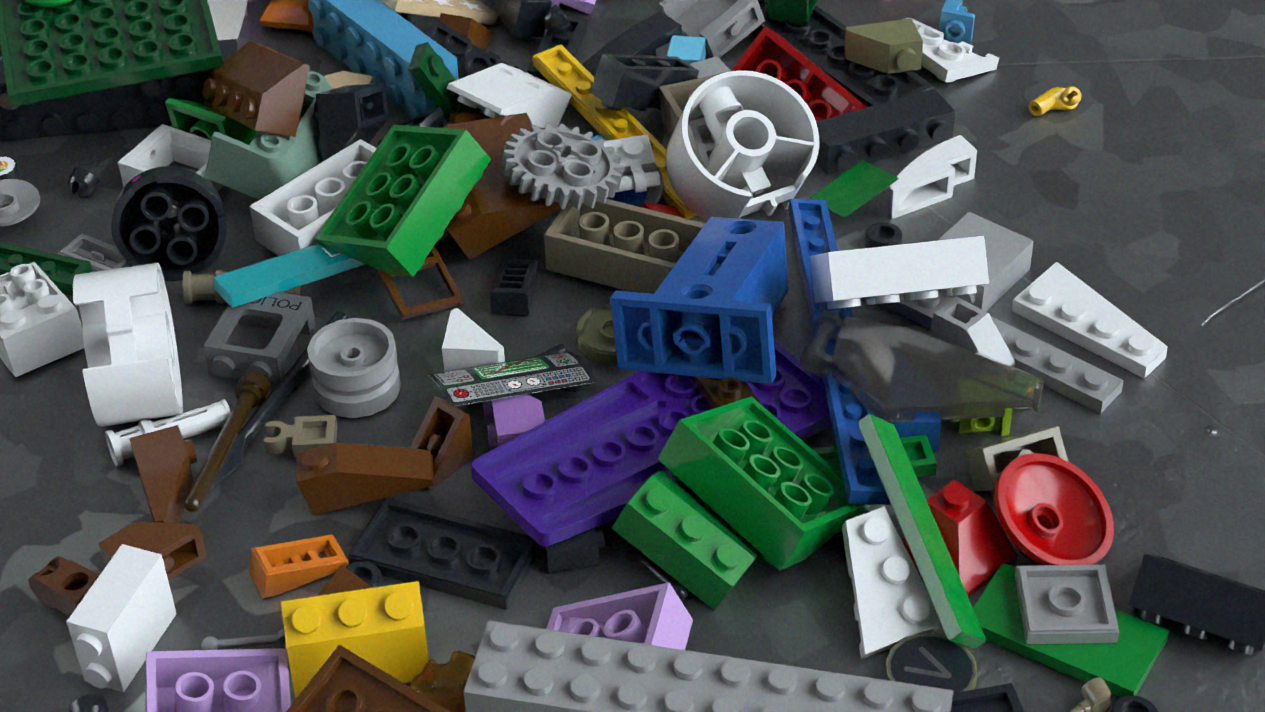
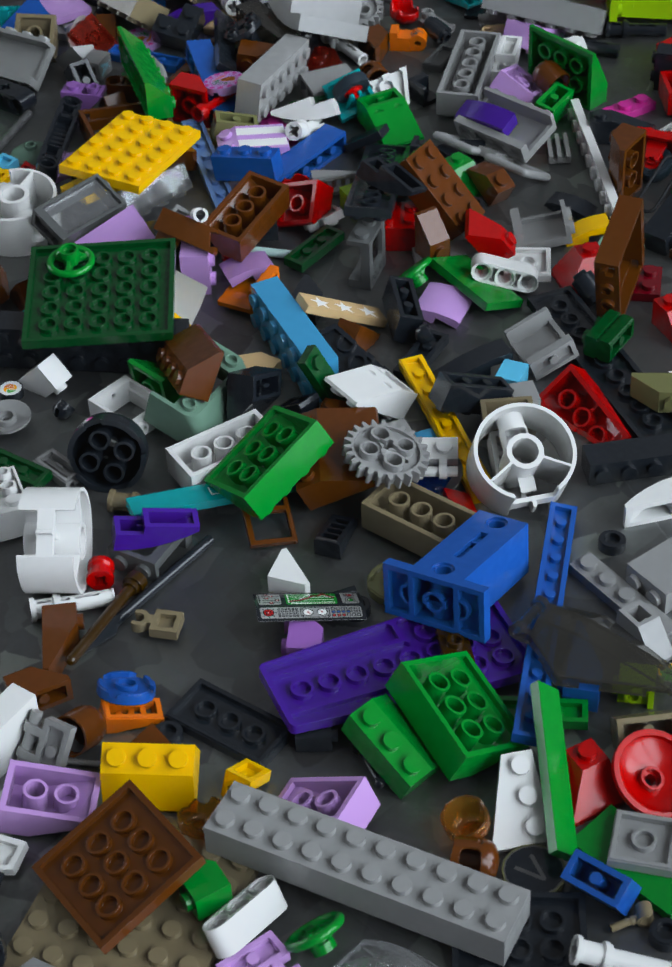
camera: 15 degrees right, 0 degrees up
reddish brown slope [296,442,434,516] -> none
light grey wheel [307,318,401,418] -> none
reddish brown slope [410,396,474,489] -> none
green sticker [810,160,899,218] -> none
white brick [810,236,989,309] -> none
none -> light grey plate [16,709,77,768]
none -> white slope [18,353,72,398]
none -> reddish brown helmet [57,705,107,758]
none -> red wheel [86,555,115,590]
none -> blue tile [96,671,156,706]
none -> dark purple slope [111,508,200,551]
none -> yellow bracket [221,758,272,798]
none -> clear orange hair [440,794,491,842]
none -> reddish brown helmet [449,835,499,877]
none -> blue brick [560,848,642,917]

